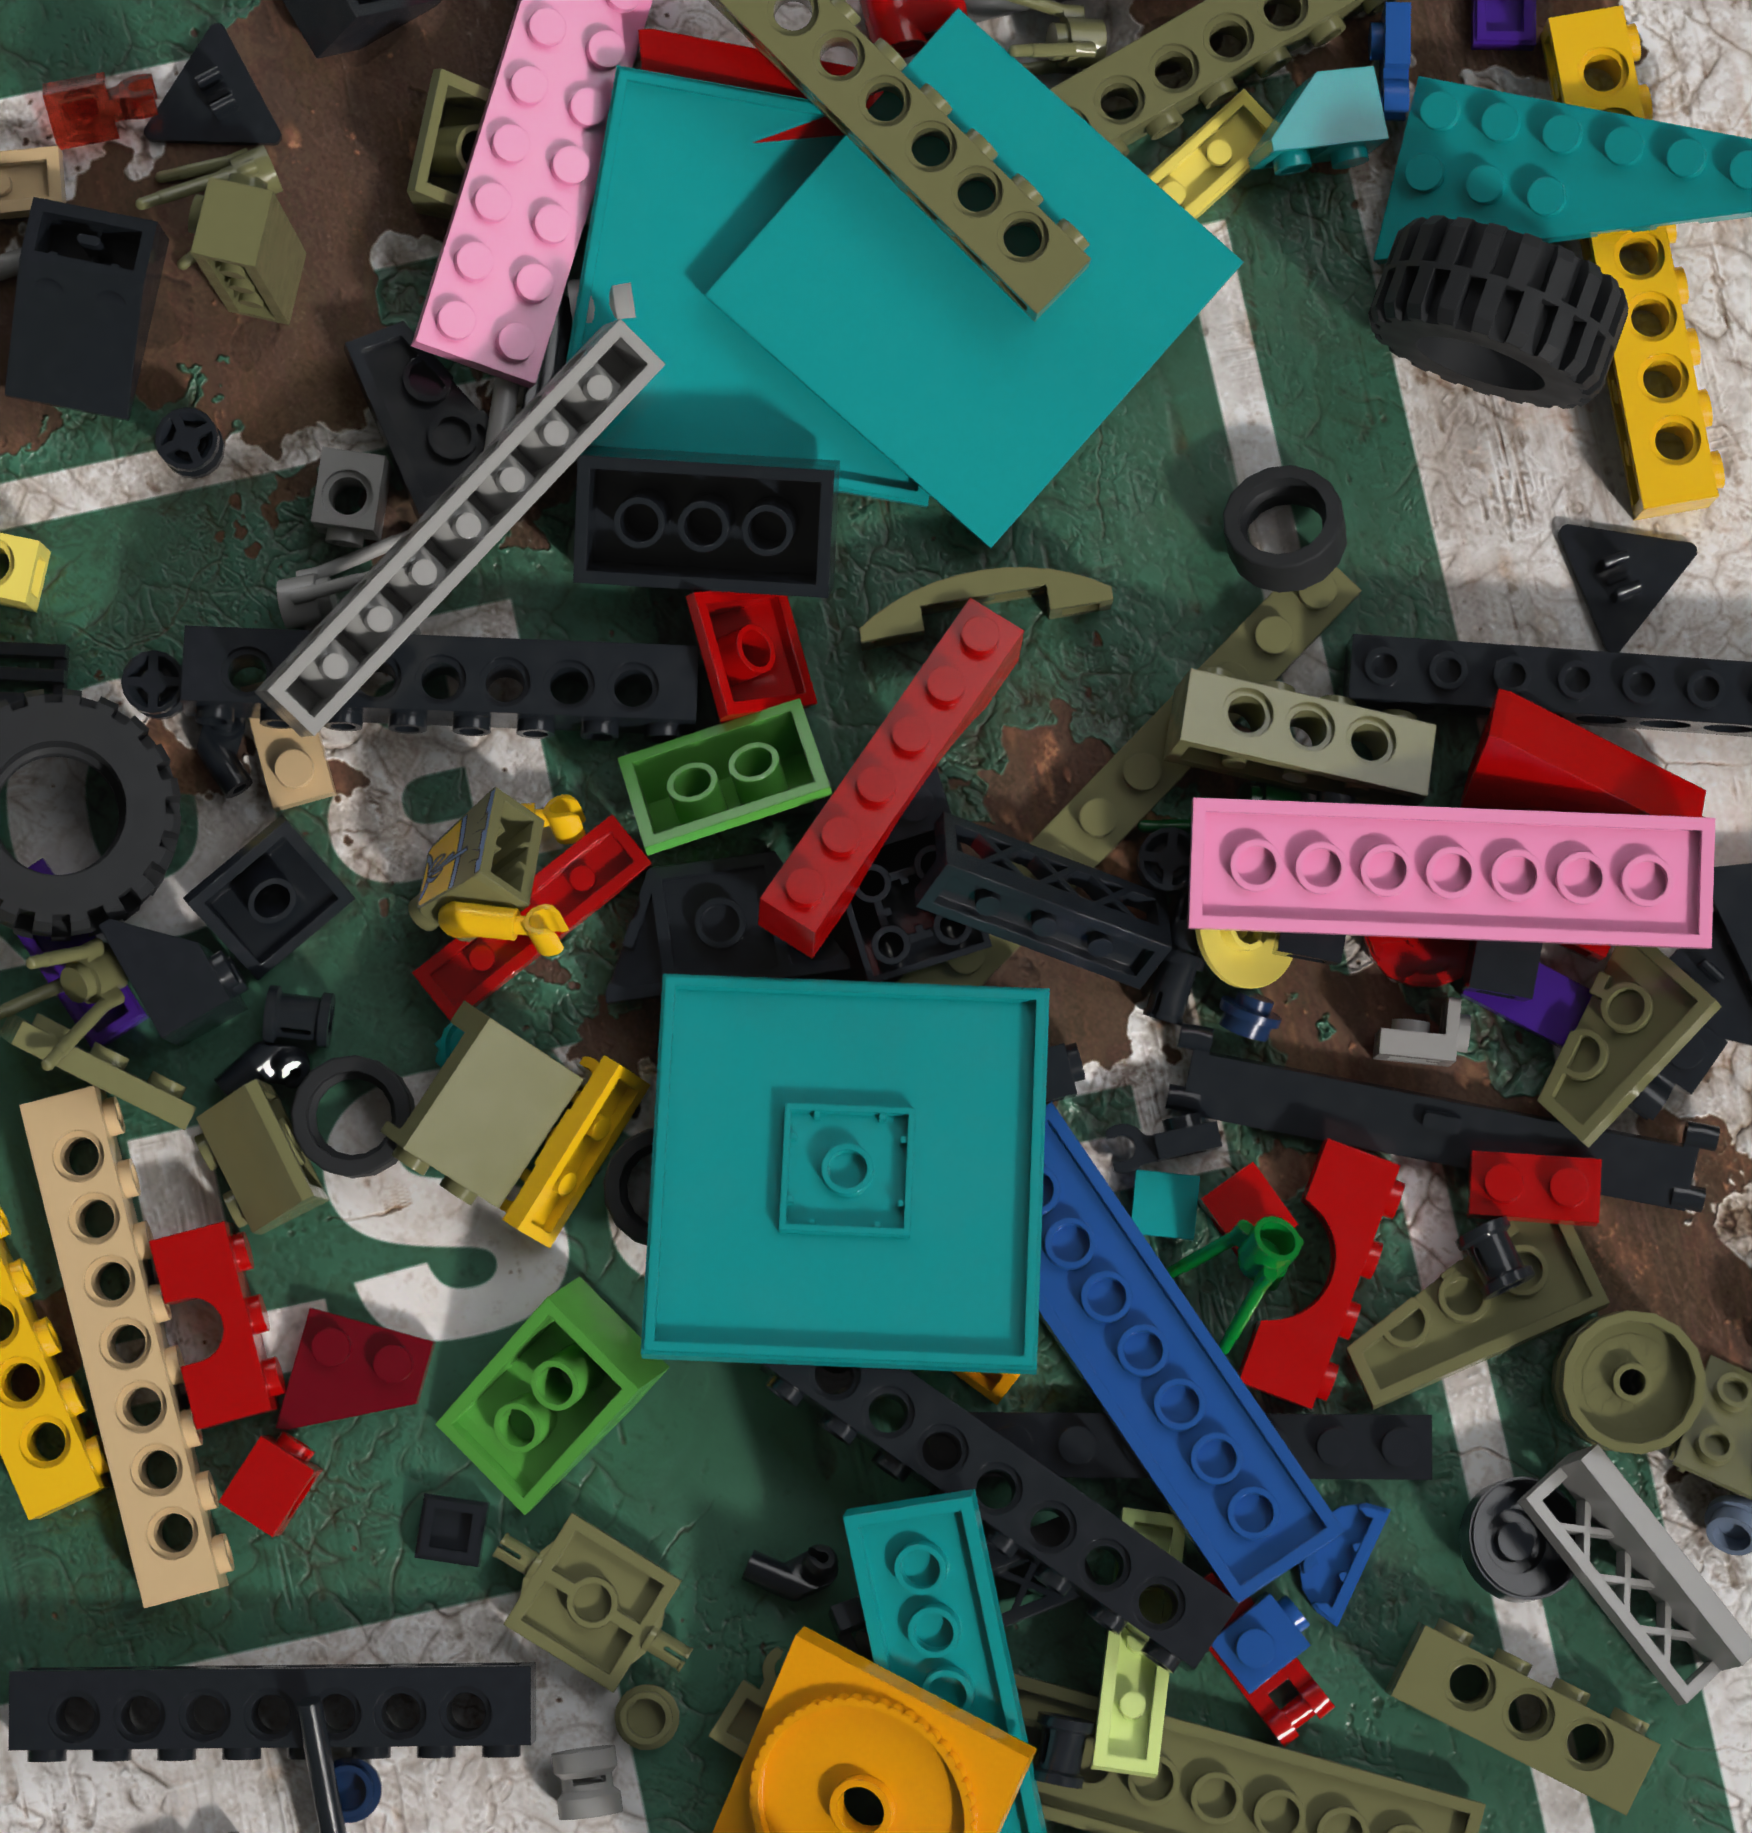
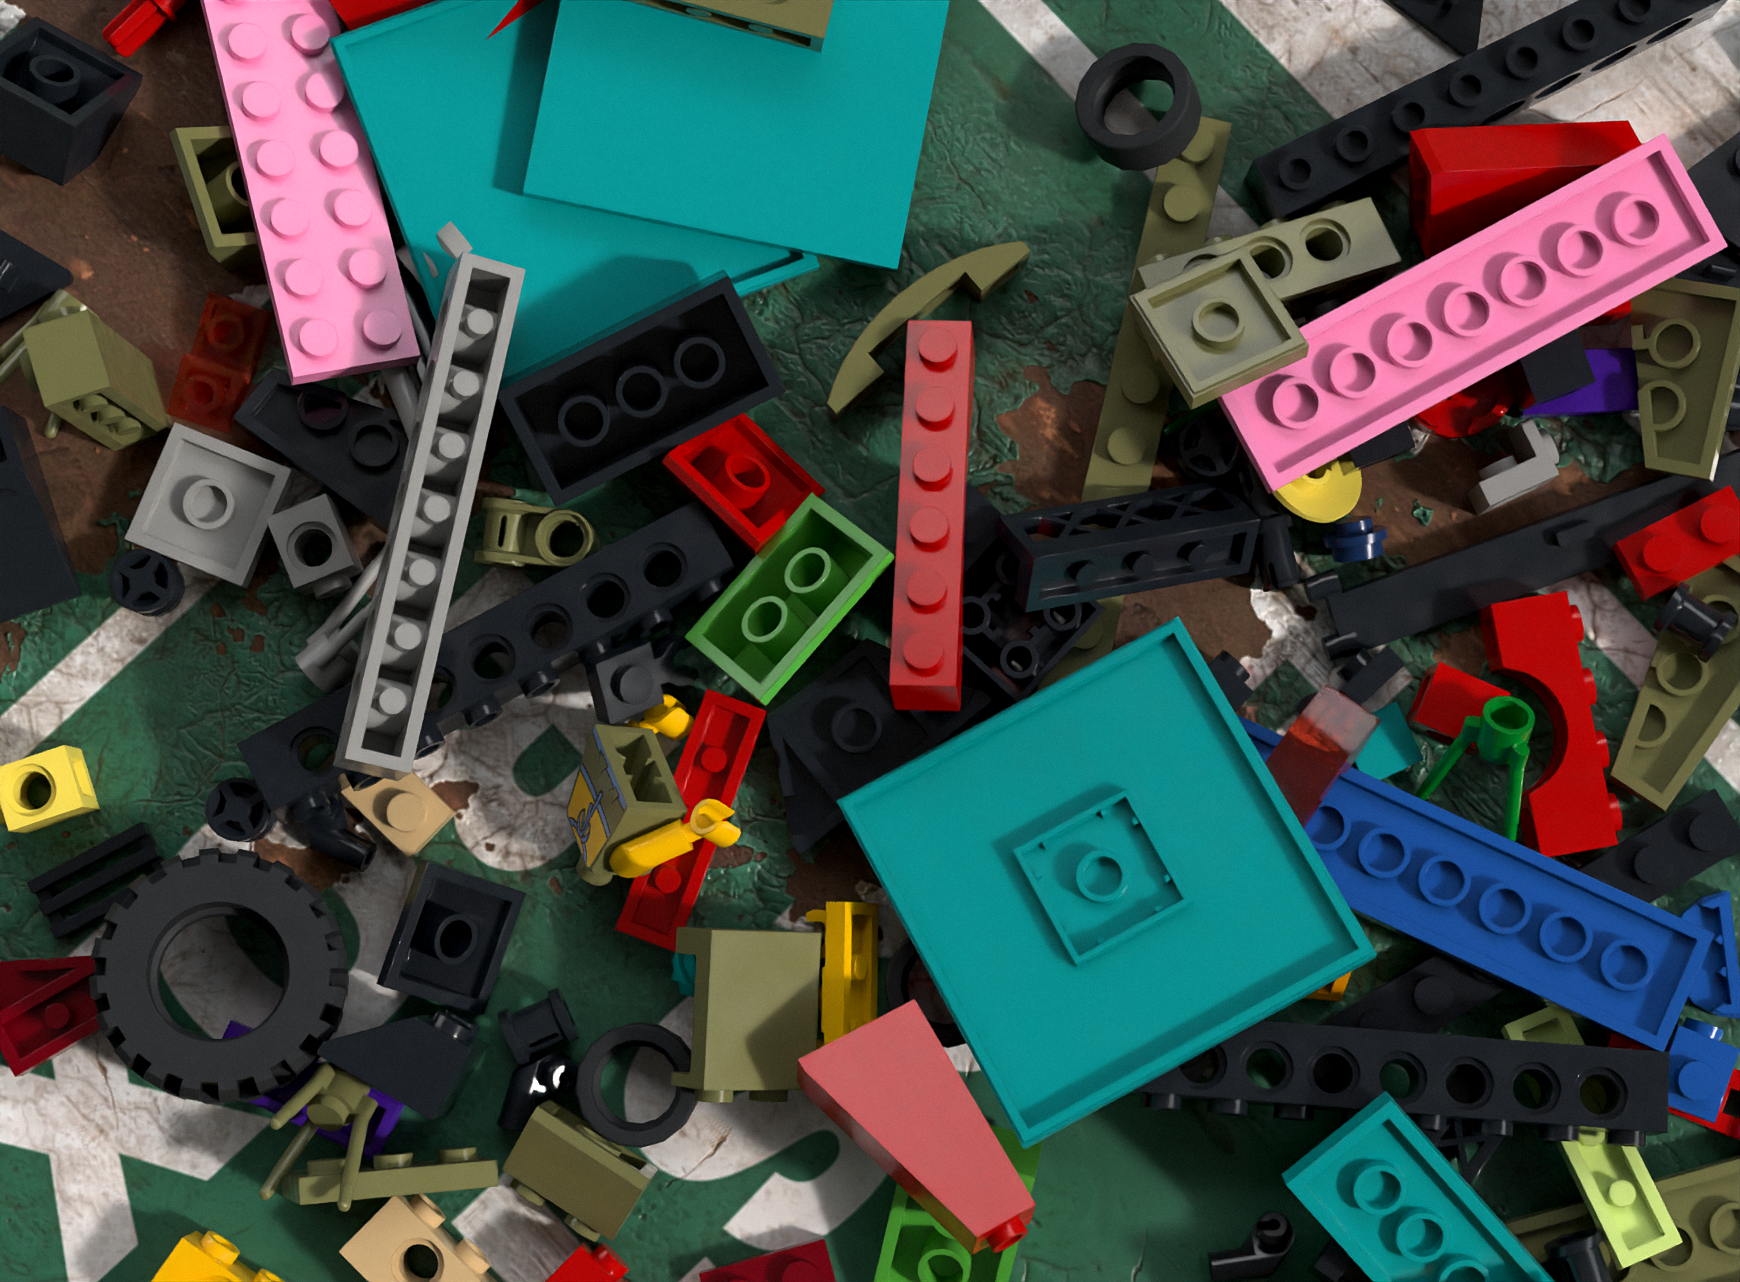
camera: 35 degrees left, 0 degrees up
none -> light grey plate [125,422,296,589]
none -> clear red slope [166,292,274,433]
none -> olive piece [473,497,601,573]
none -> black plate [583,634,699,725]
none -> slope [797,999,1036,1255]
none -> olive plate [1128,245,1309,410]
none -> clear red slope [1265,684,1381,828]

